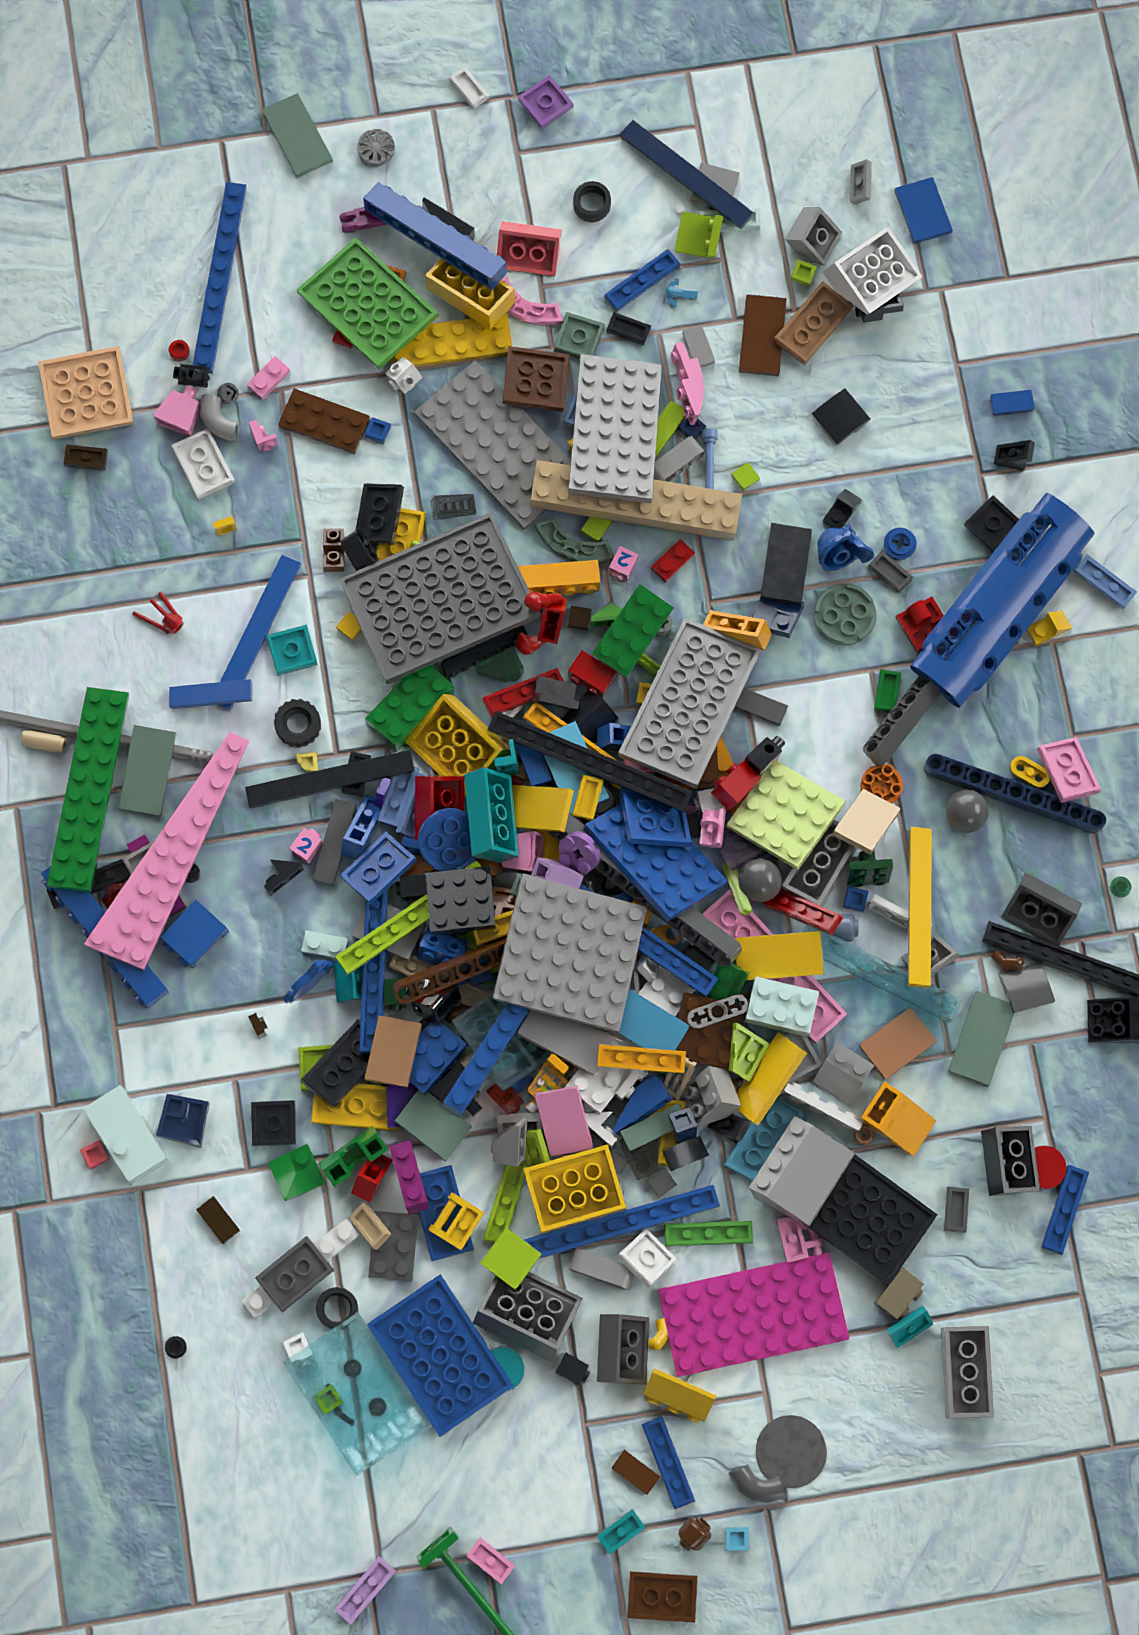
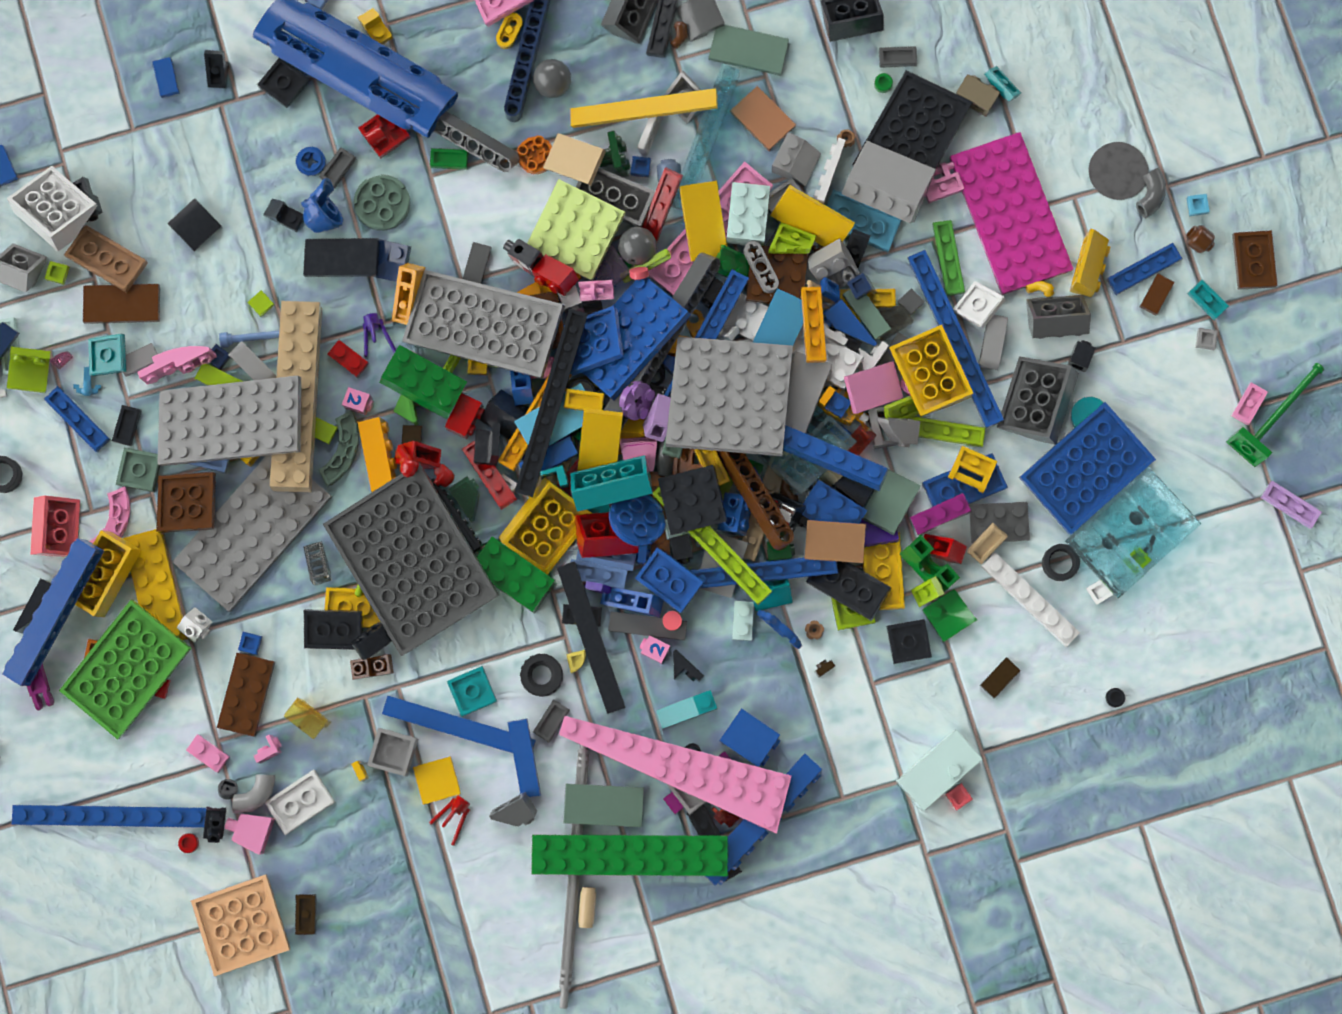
camera: 90 degrees left, 5 degrees up
dark blue plate [156,1094,210,1148] -> none
dark grey tile [255,1236,335,1313] -> none
yellow tile [336,611,362,641] -> none
lime tile [480,1228,542,1290] -> none
black slope [662,1136,709,1171] -> none
light orange slope [858,1081,937,1157] -> none
light grey brick [941,1326,994,1419] -> none
none -> clear pink tile [49,351,73,369]
none -> teal tile [88,334,126,377]
none -> clear yellow panel [284,697,331,739]
none -> dark purple plant [362,313,396,357]
none -> piece [367,728,419,777]
none -> yellow tile [413,756,461,805]
none -> dark grey slope [489,792,537,827]
none -> dark grey tile [533,699,570,743]
none -> coral tile [629,267,649,280]
none -> slope [656,690,717,729]
none -> coral tile [662,611,682,631]
none -> medium nougat plate [805,620,824,639]
none -> blue tile [820,277,840,303]
none -> blue plate [825,391,851,419]
none -> green tile [874,73,893,93]
none -> lime plate [911,577,945,607]
none -> light grey tile [1195,328,1218,350]

